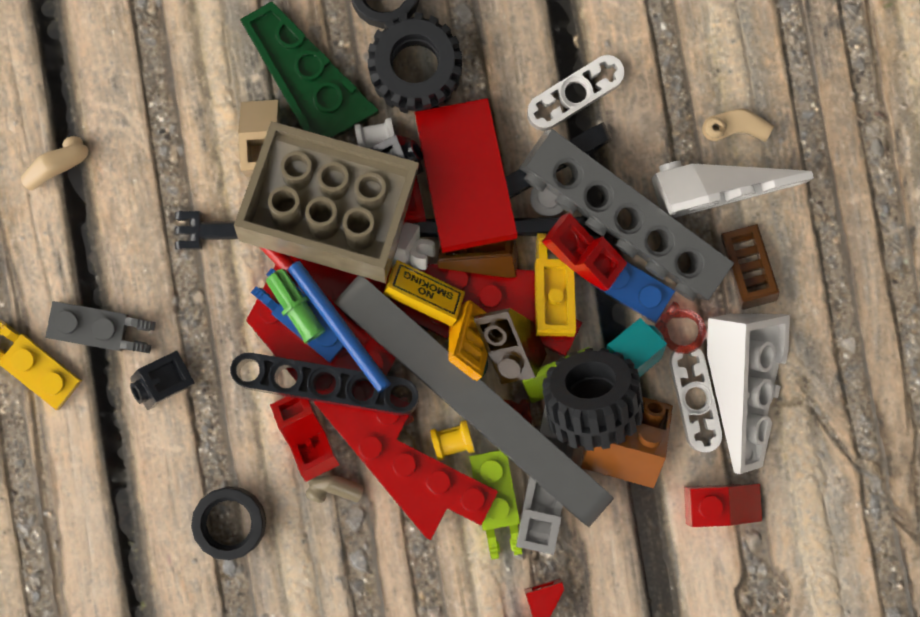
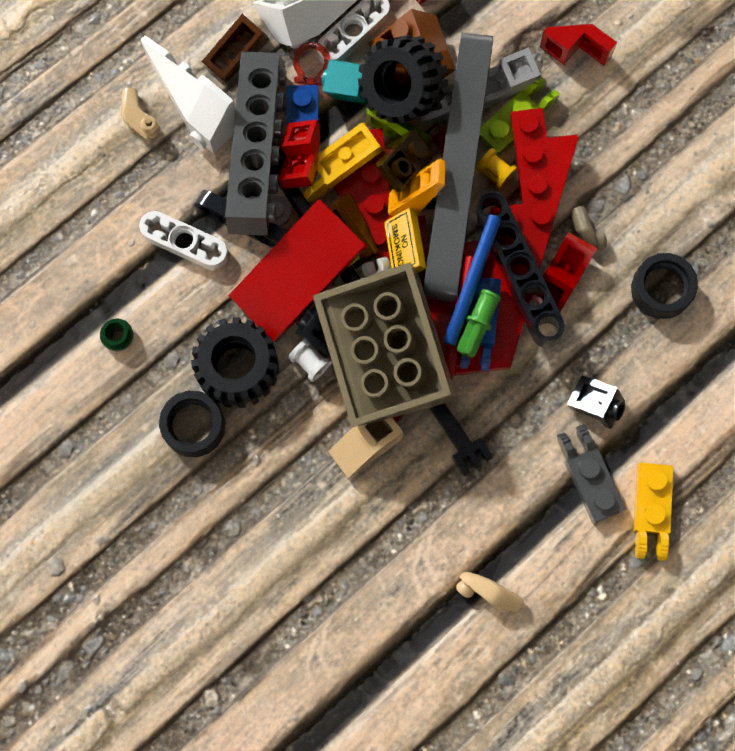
camera: 120 degrees left, 10 degrees down
dark green wing [240,1,379,139] -> none

